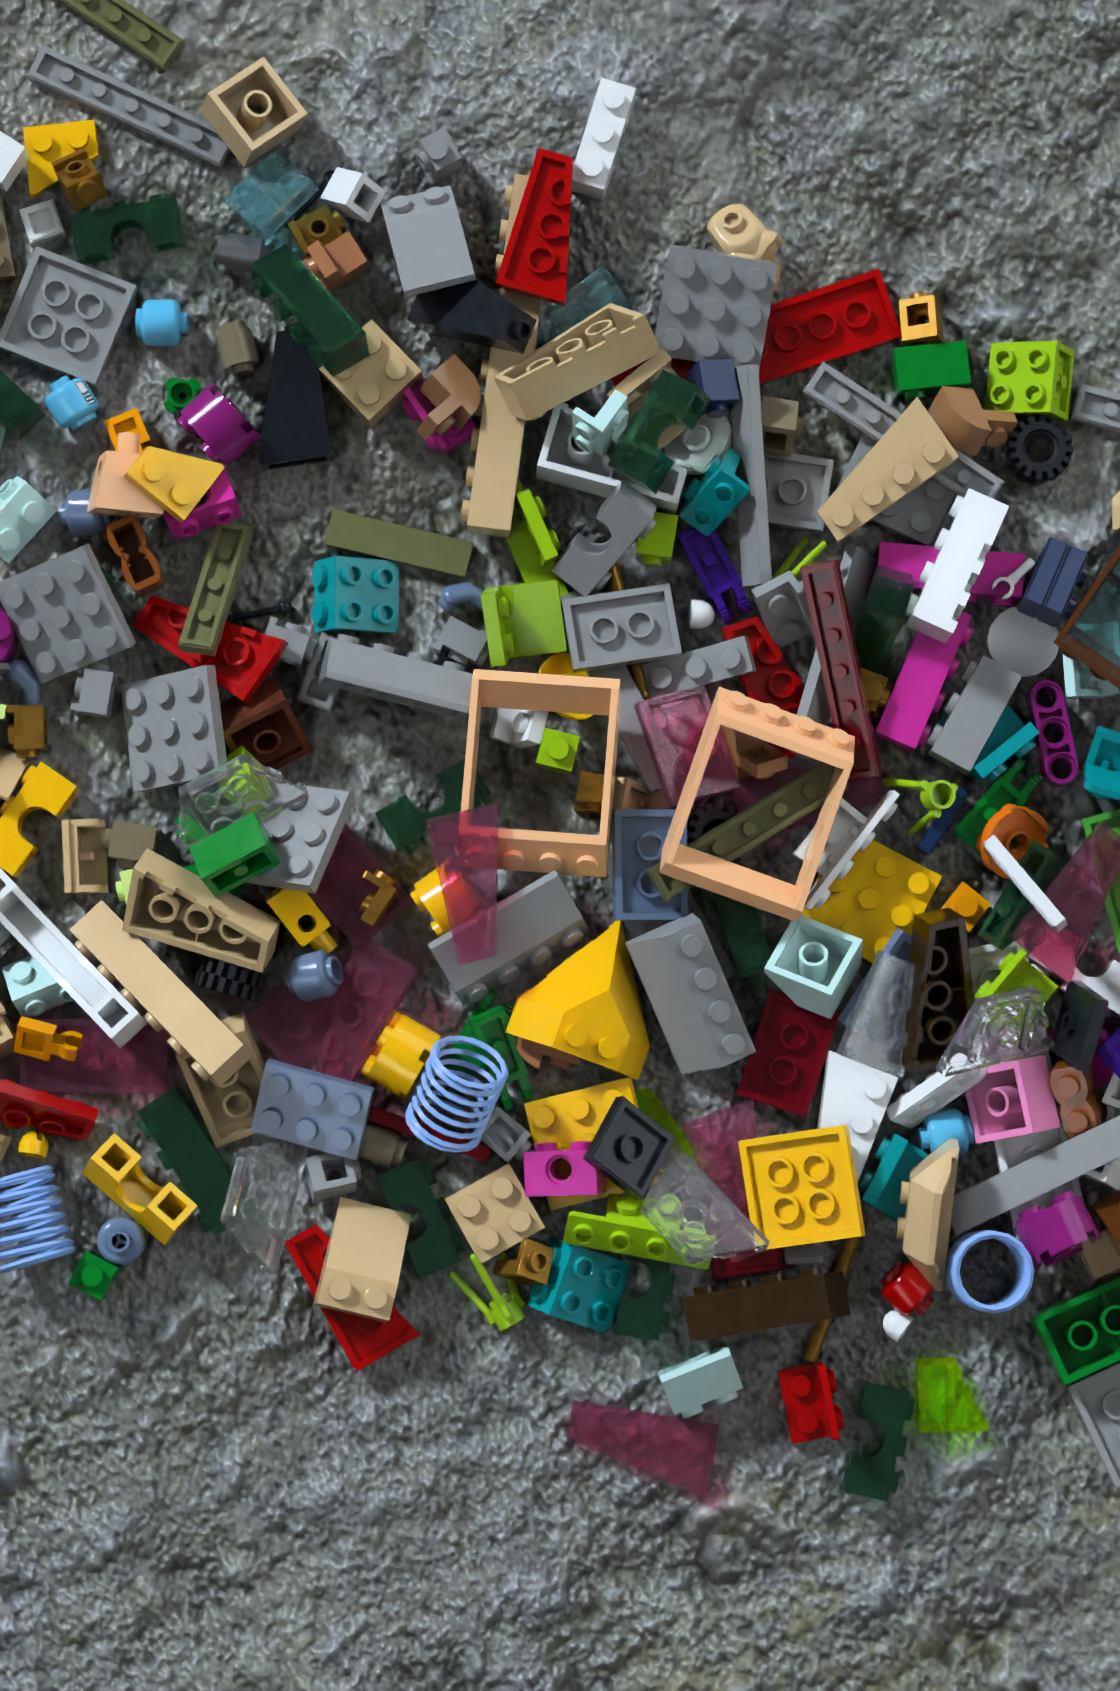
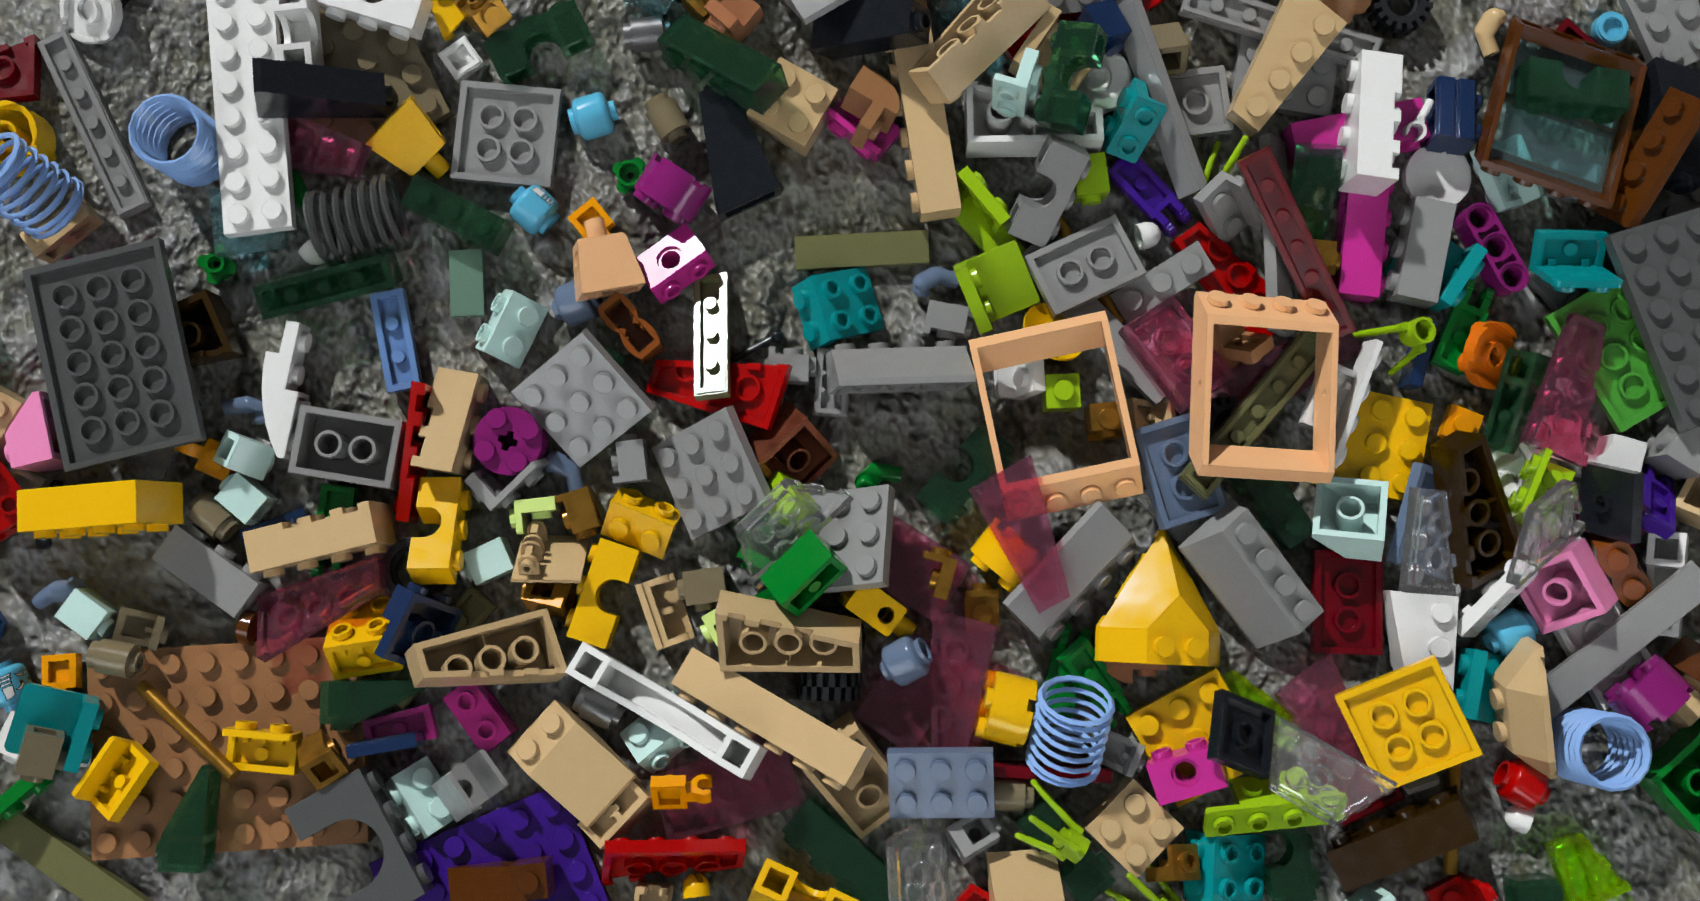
camera: 15 degrees left, 0 degrees up
yellow wing [124,446,225,523] -> none
white tile [984,835,1068,932] -> none
none -> yellow bracket [600,487,681,560]
none -> green arm [855,462,903,488]
none -> pearl gold bracket [964,583,1000,631]
none -> lime plant [1015,779,1091,864]

